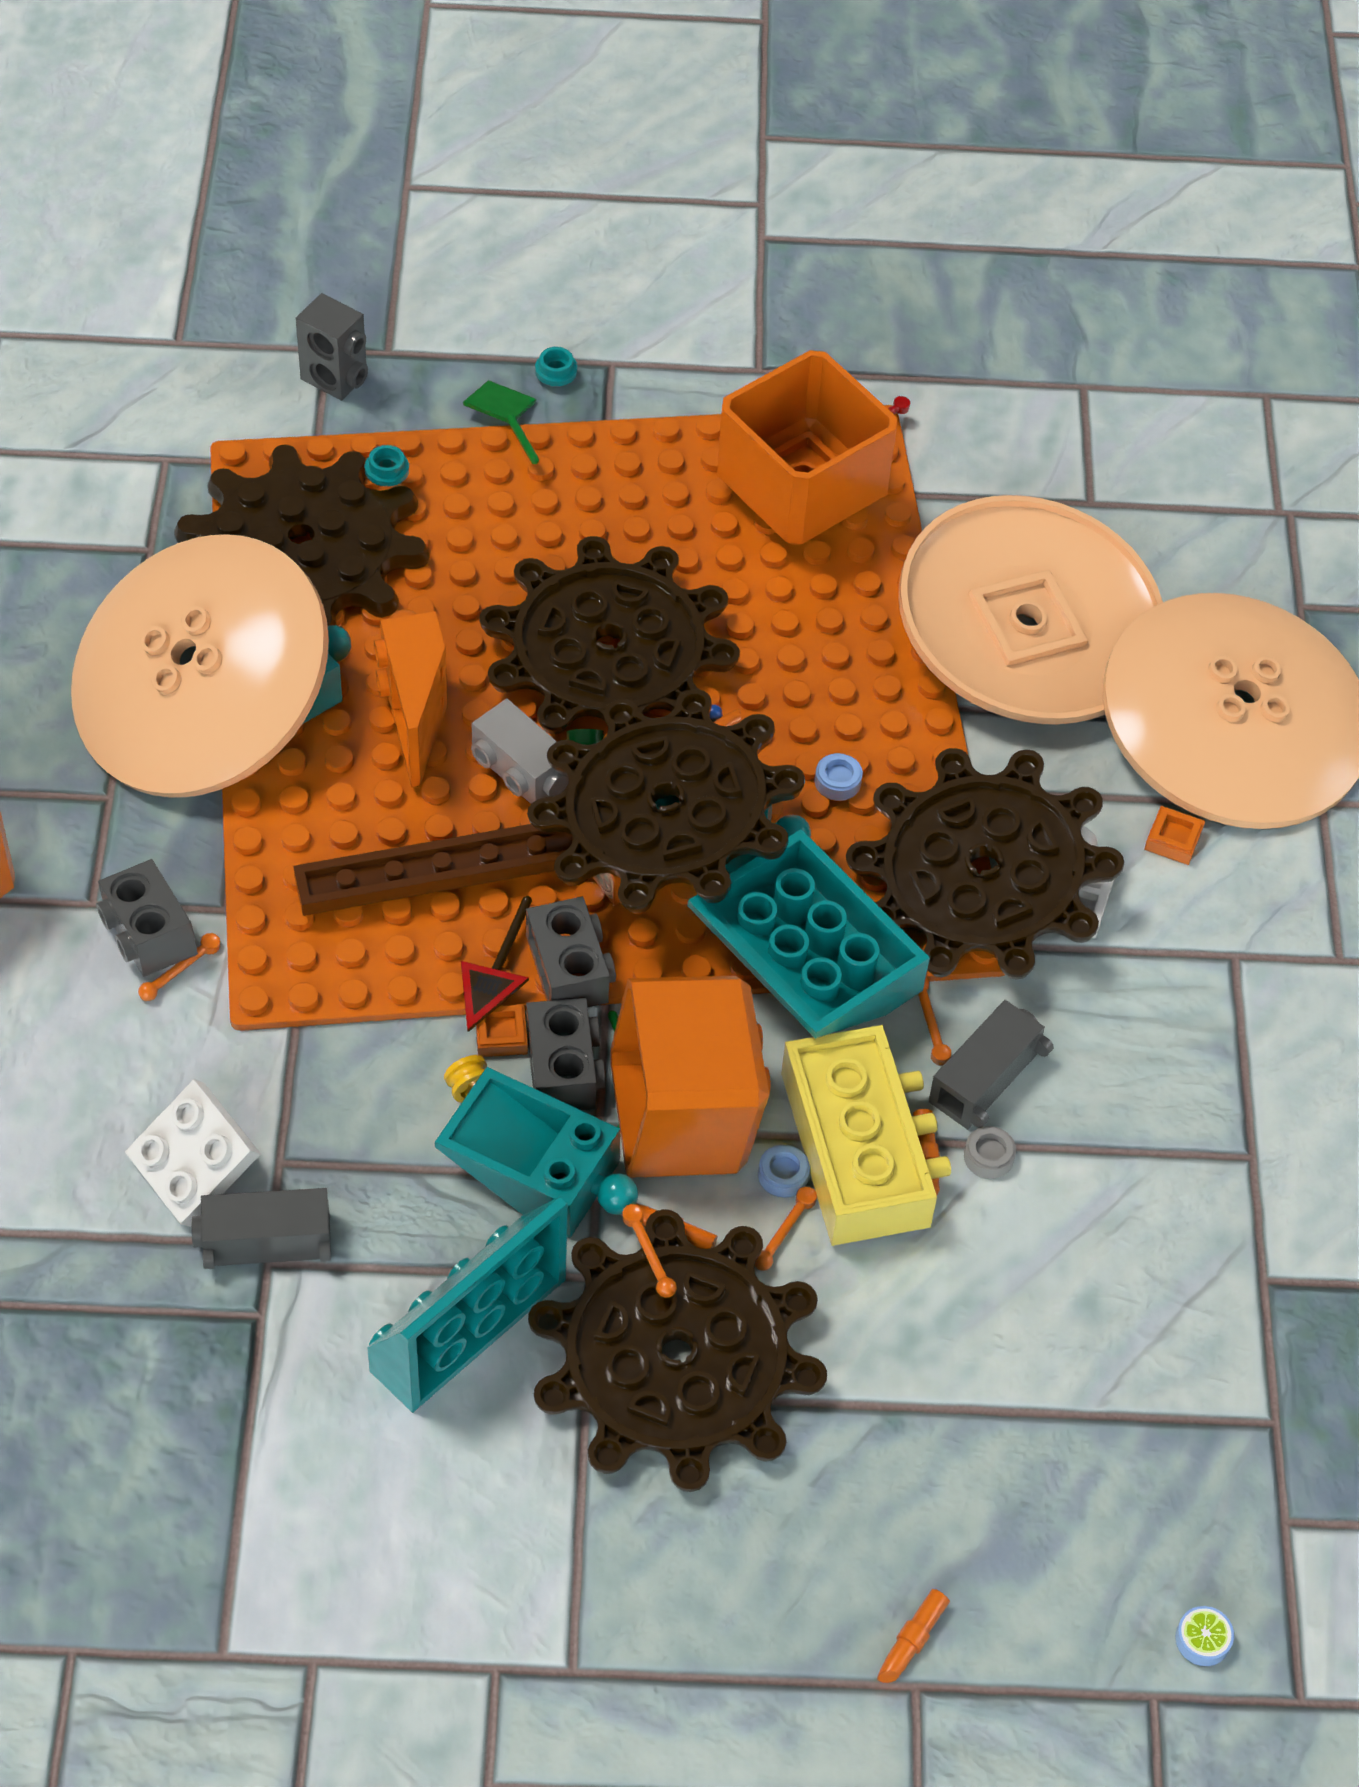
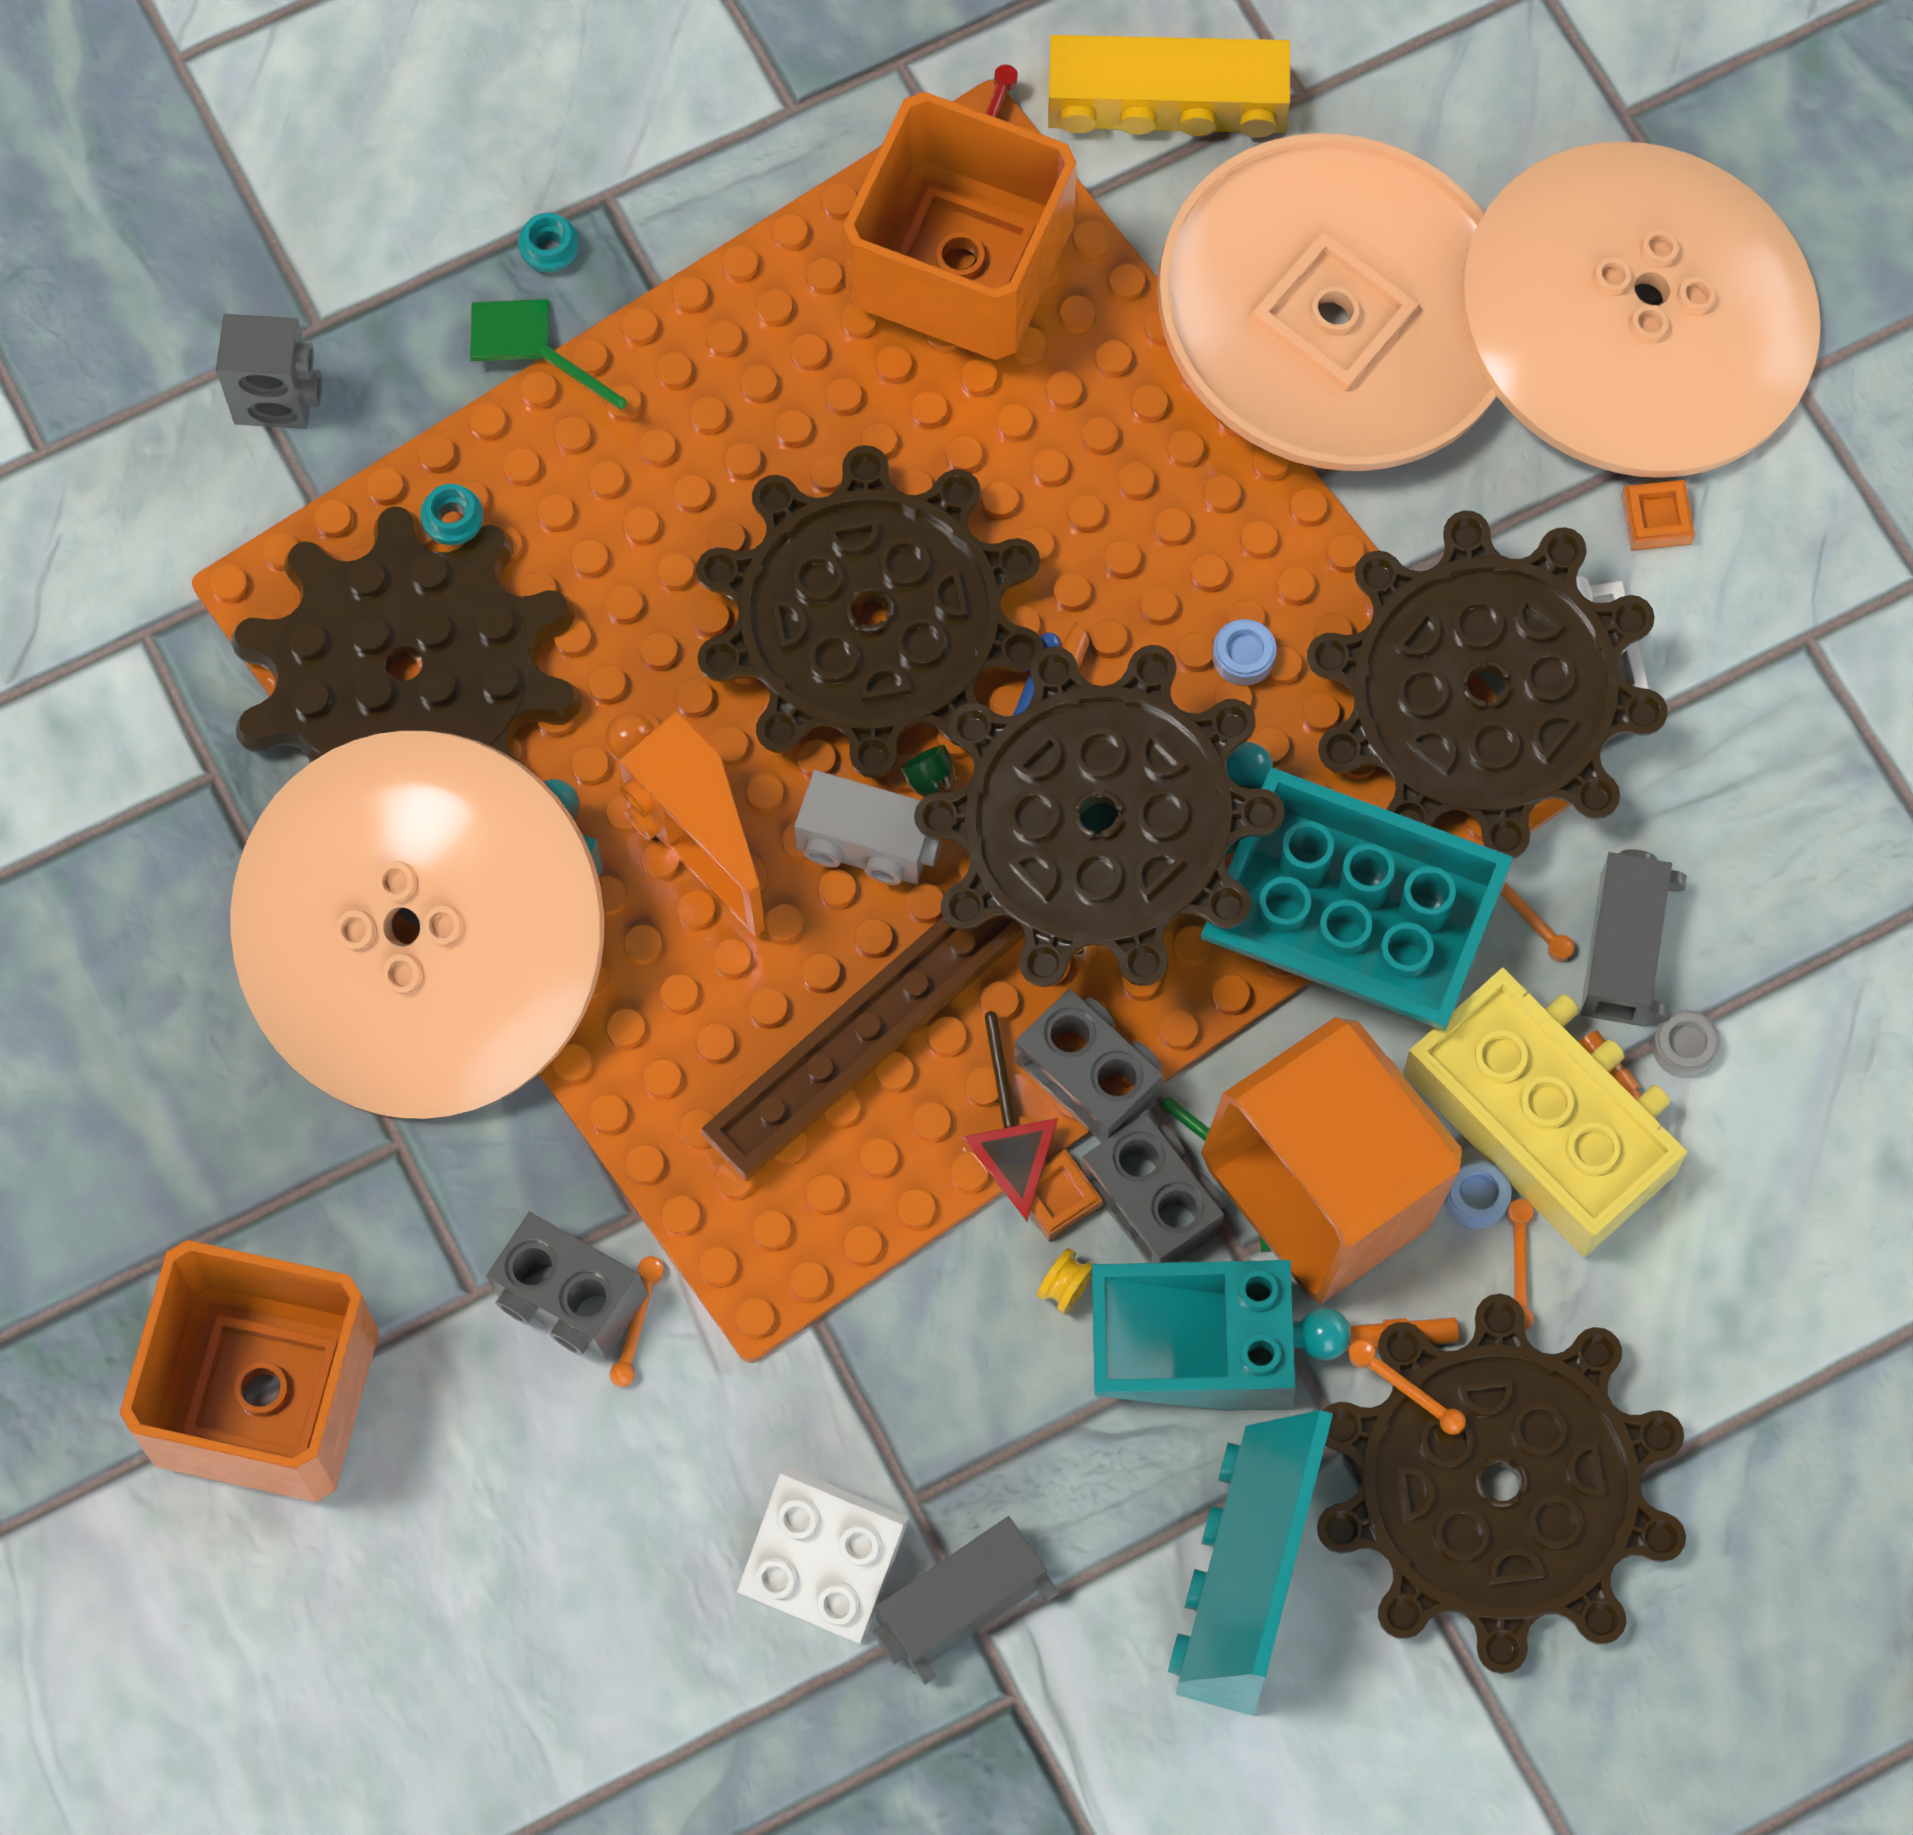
camera: 25 degrees left, 15 degrees up
none -> yellow brick [1048,35,1290,137]

